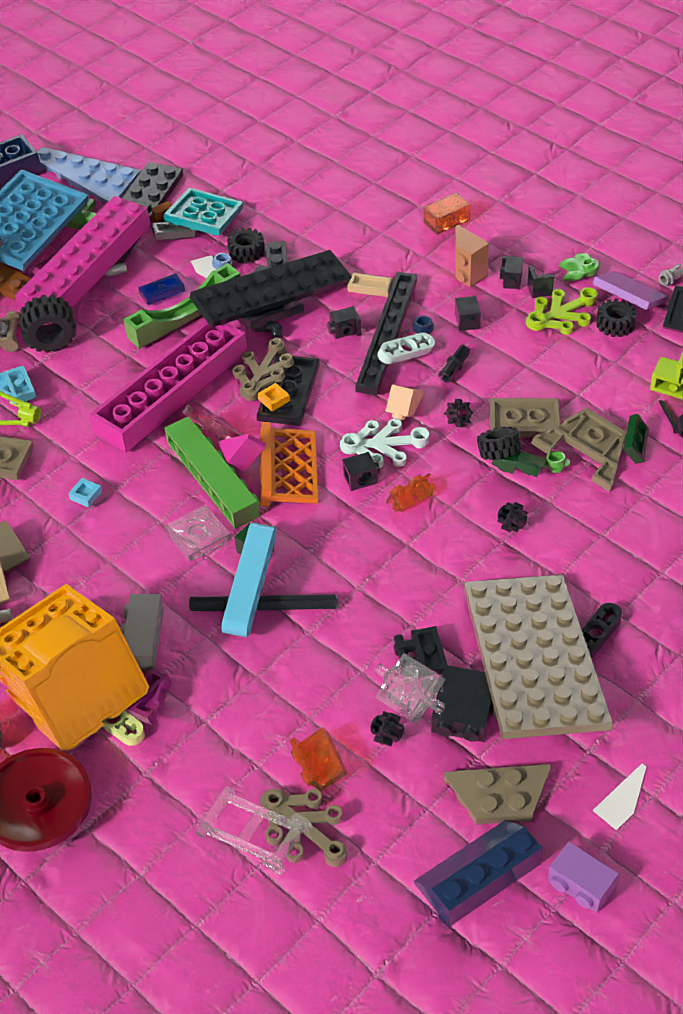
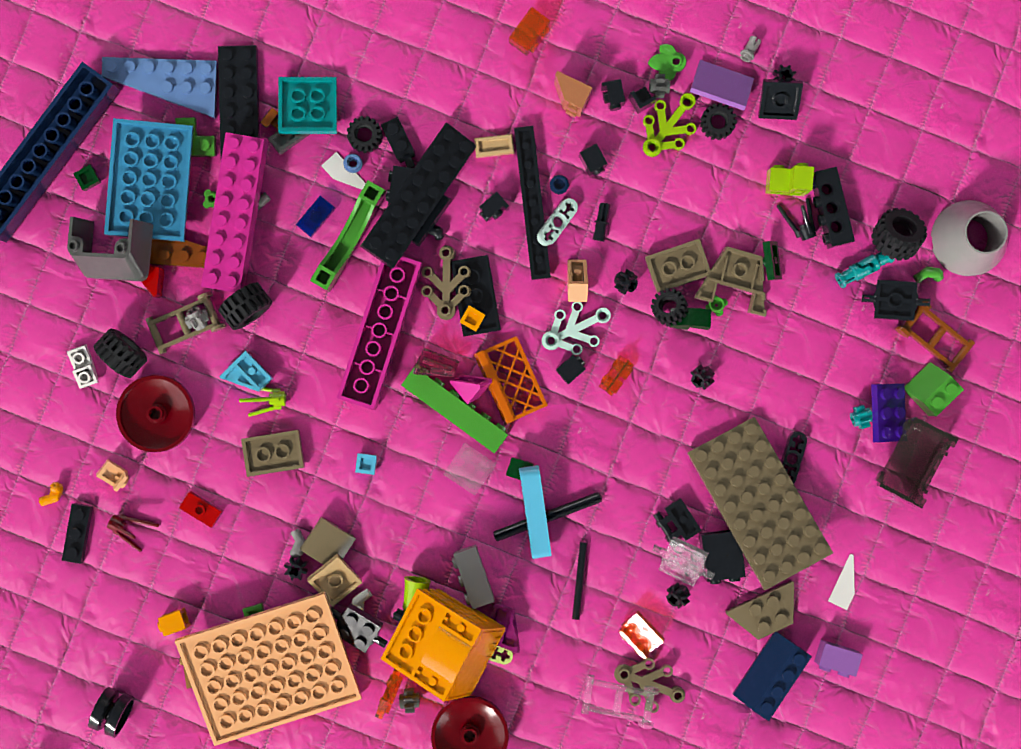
camera: 25 degrees left, 40 degrees up
none -> black bar [572,542,587,620]
none -> dark grey gear [649,74,670,98]

